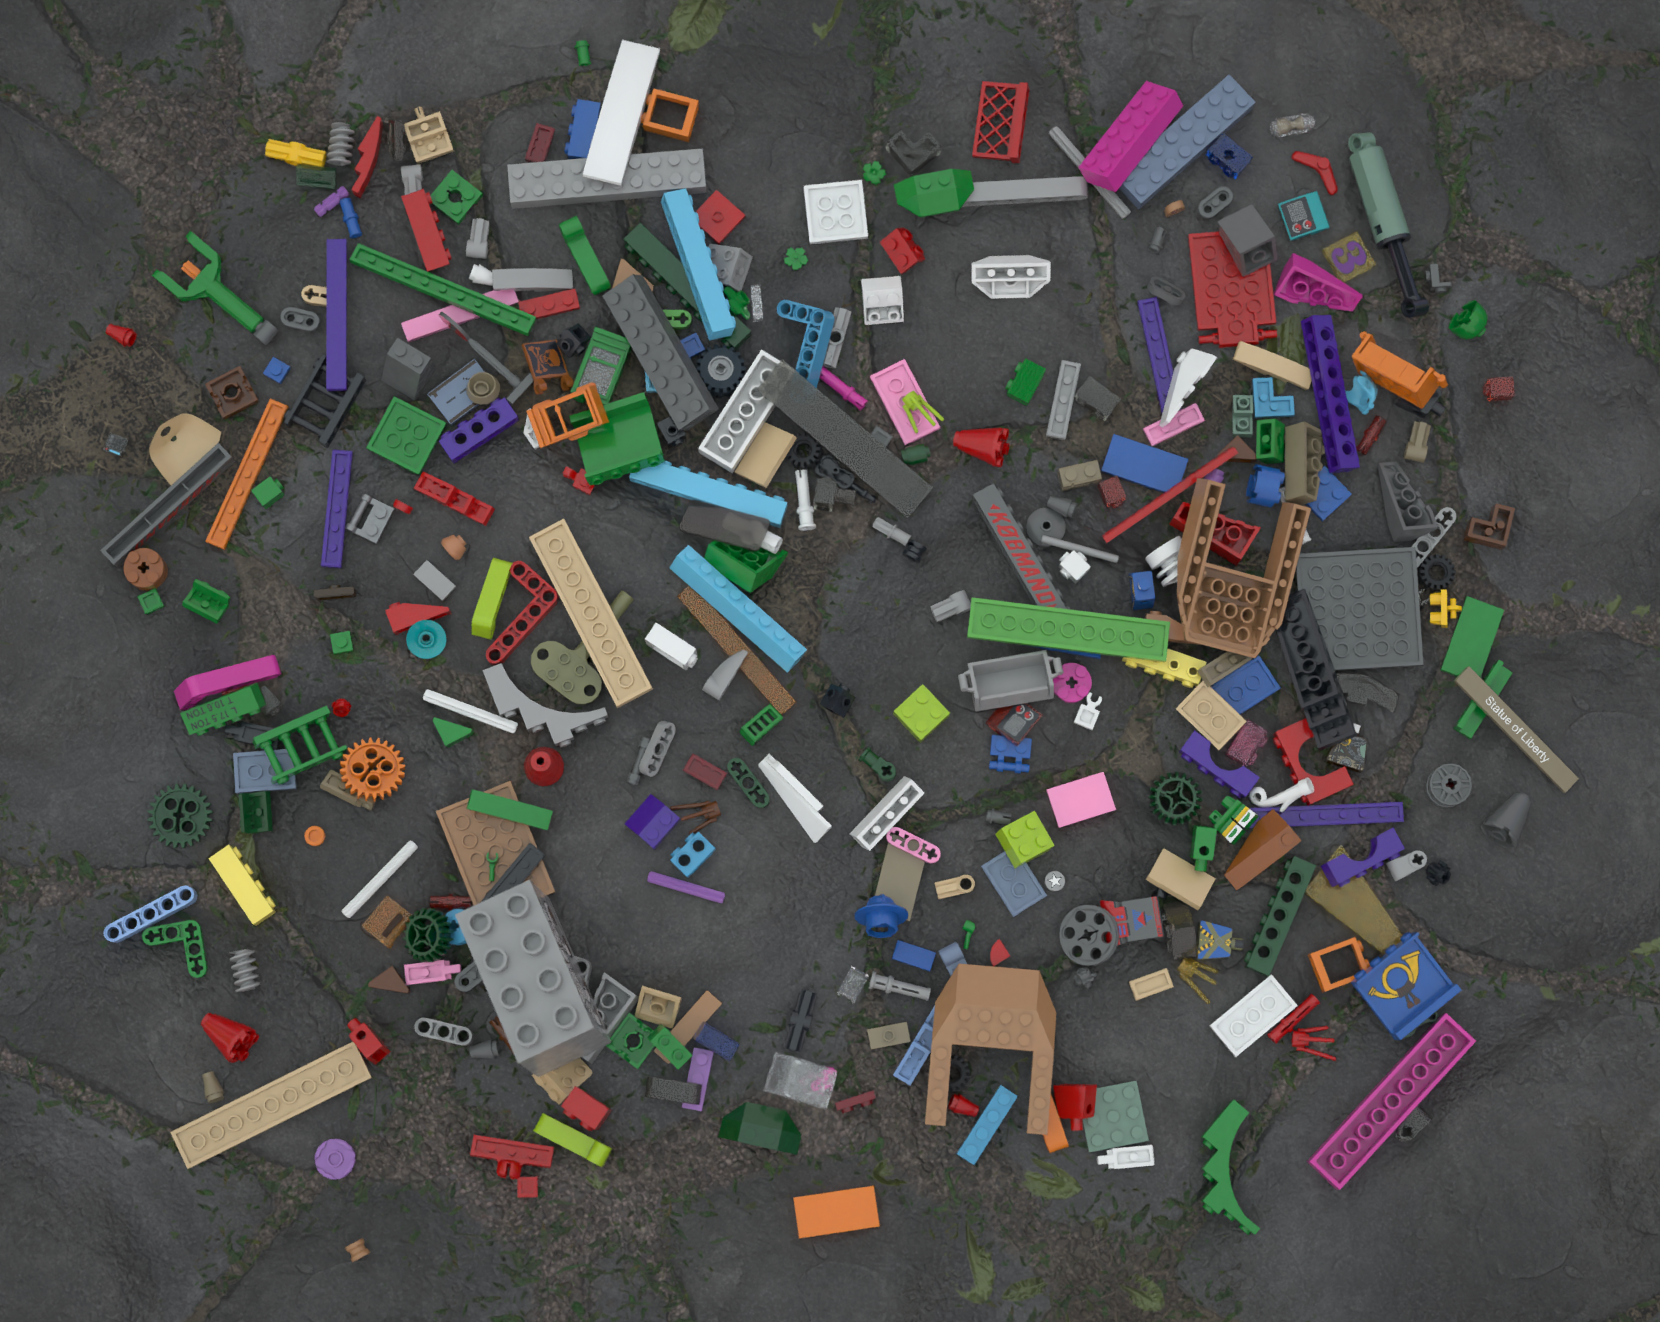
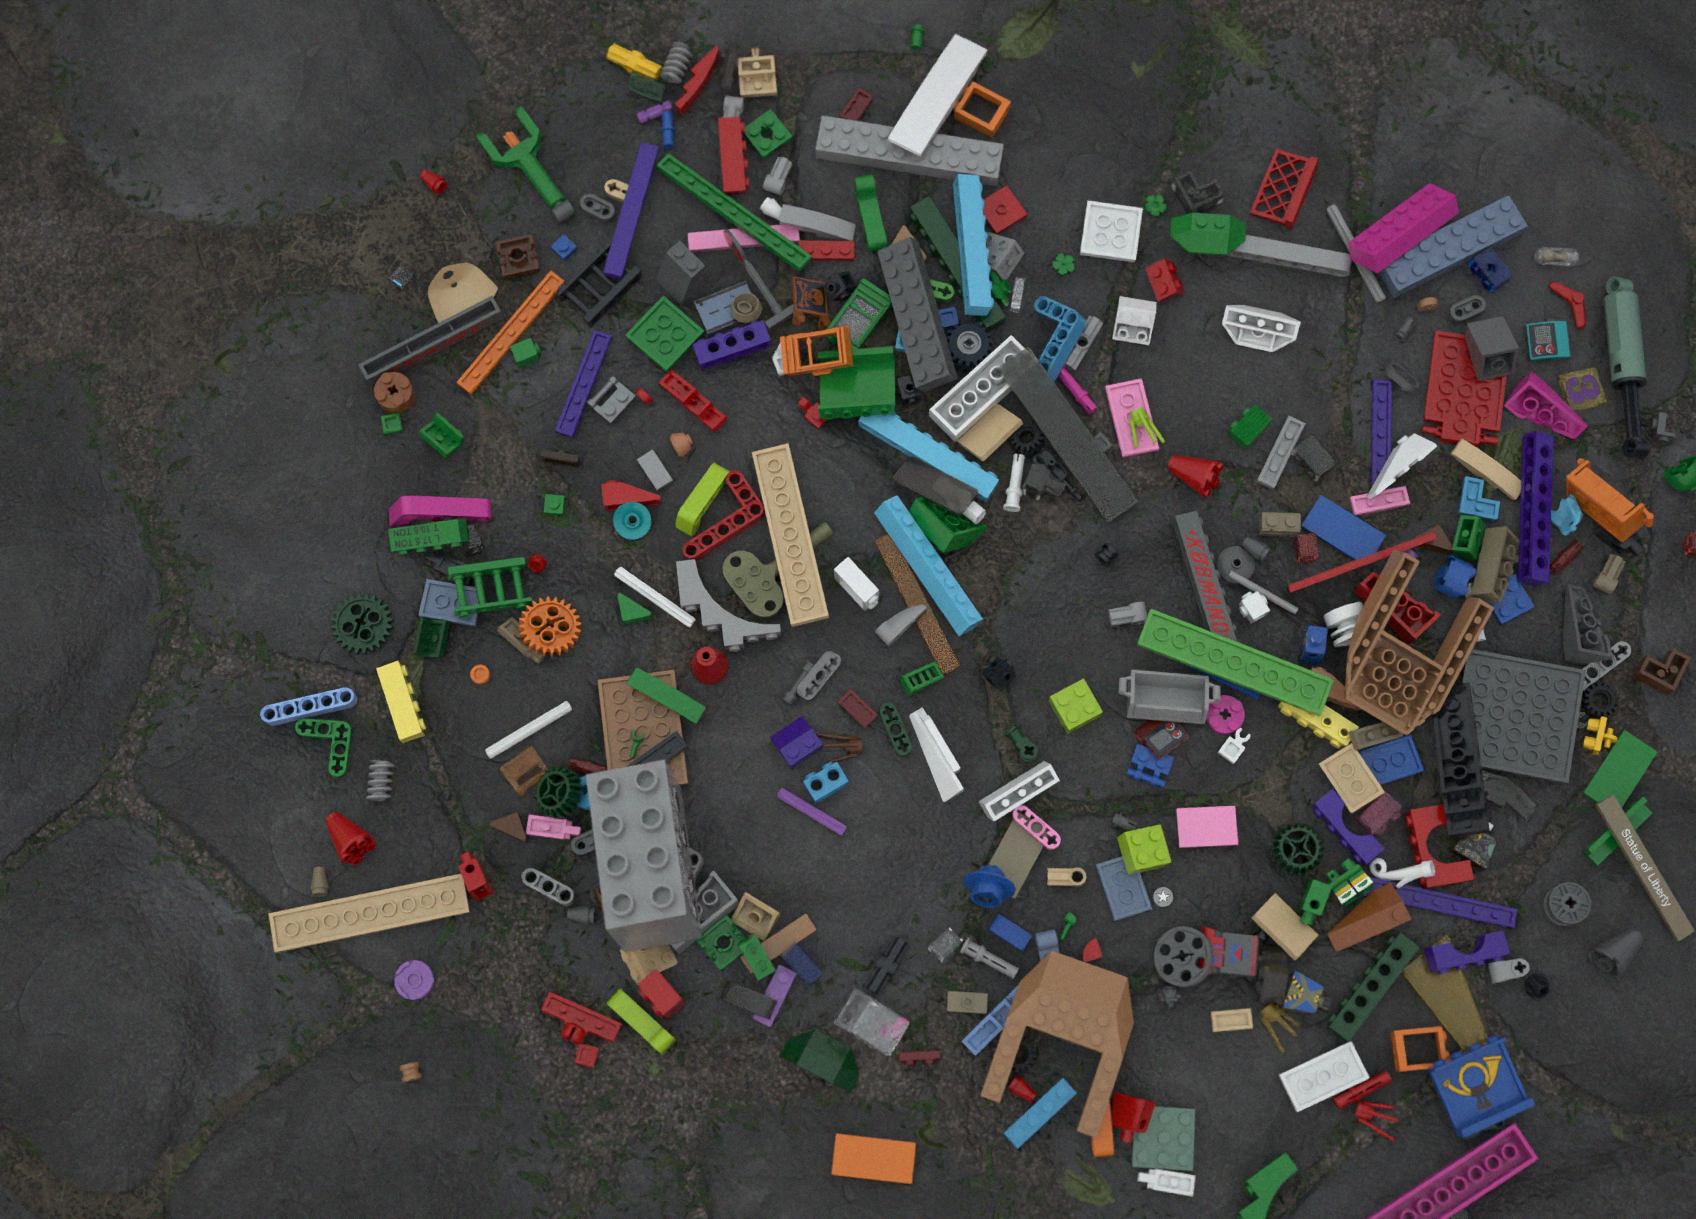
camera: 20 degrees right, 5 degrees down
blue brick [565,99,602,160] -> none
light grey axle [873,517,911,546] -> none
dark green brick [901,443,931,466] -> none
sand green slope [1232,395,1253,438] -> none

